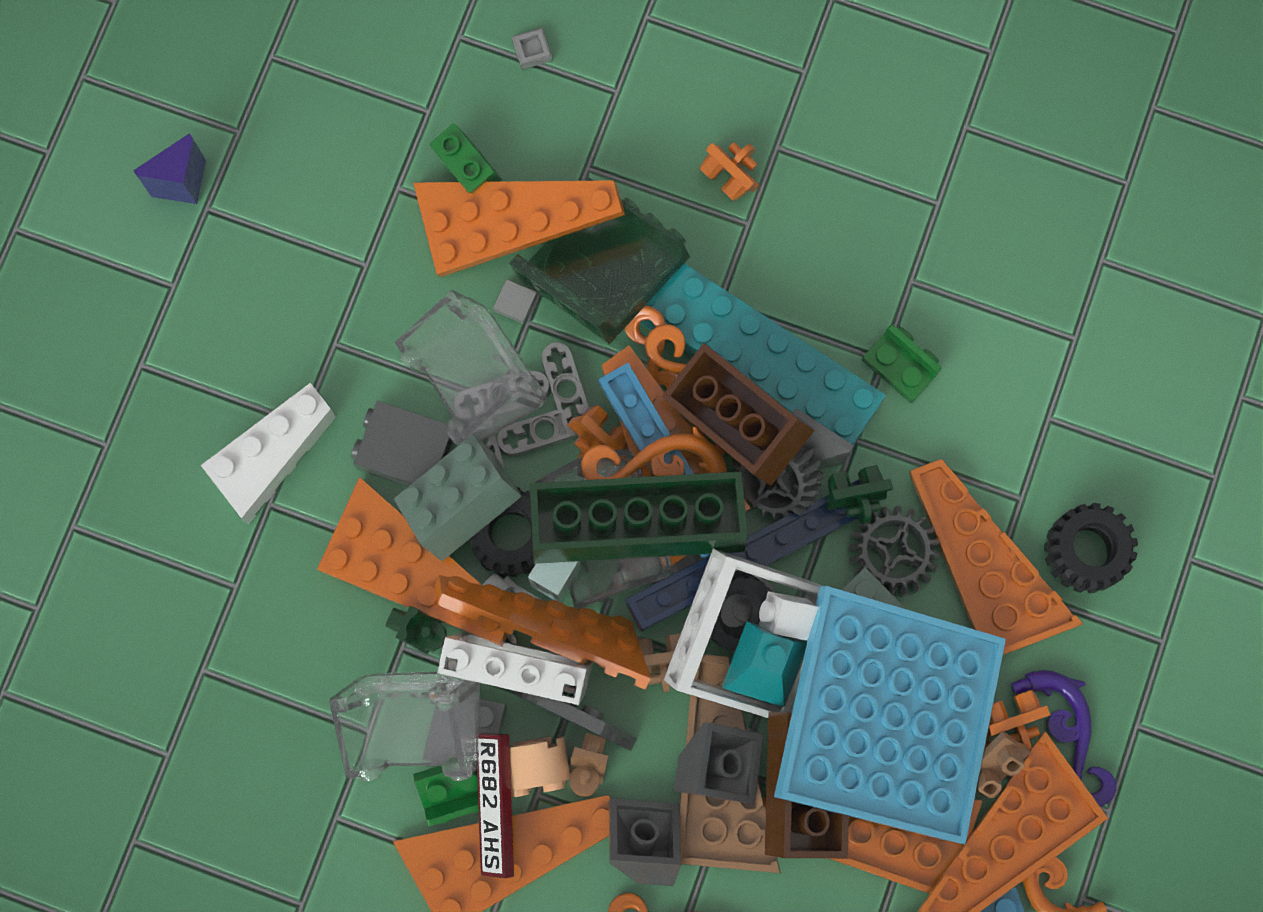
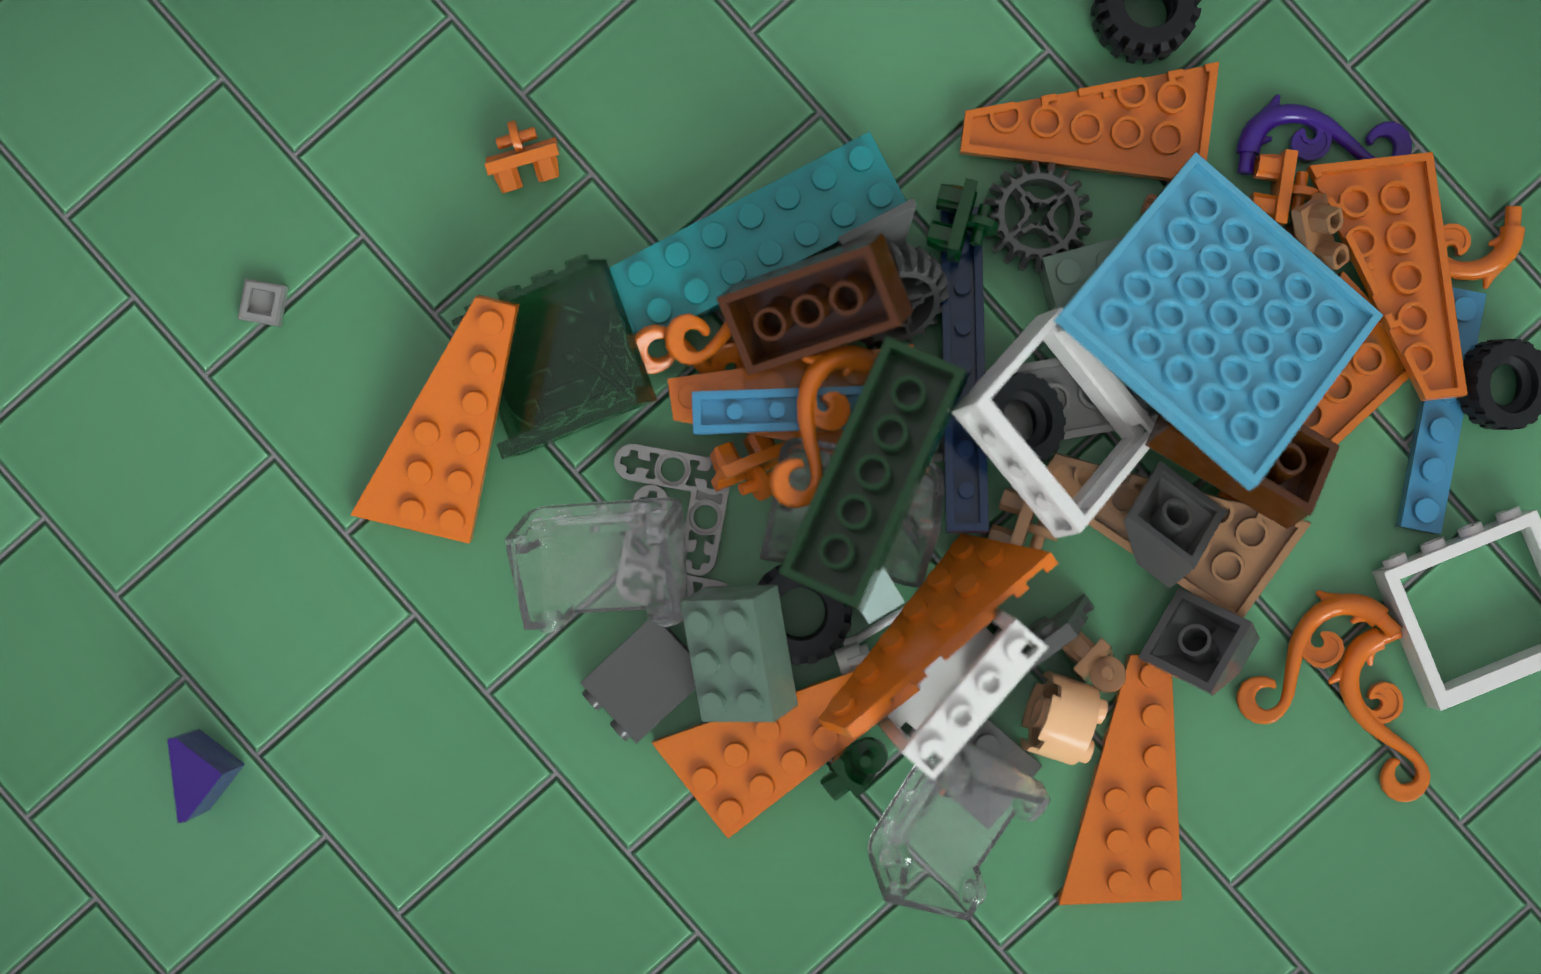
camera: 60 degrees left, 10 degrees up
white wedge [201,383,336,525] -> none
green bracket [413,754,479,826] -> none
green bracket [430,123,503,194] -> none
tile [476,733,514,878] -> none
light grey tile [493,279,537,324] -> none
teal slope [722,621,807,707] -> none
white brick [759,591,819,640] -> none
green bracket [861,324,942,403] -> none

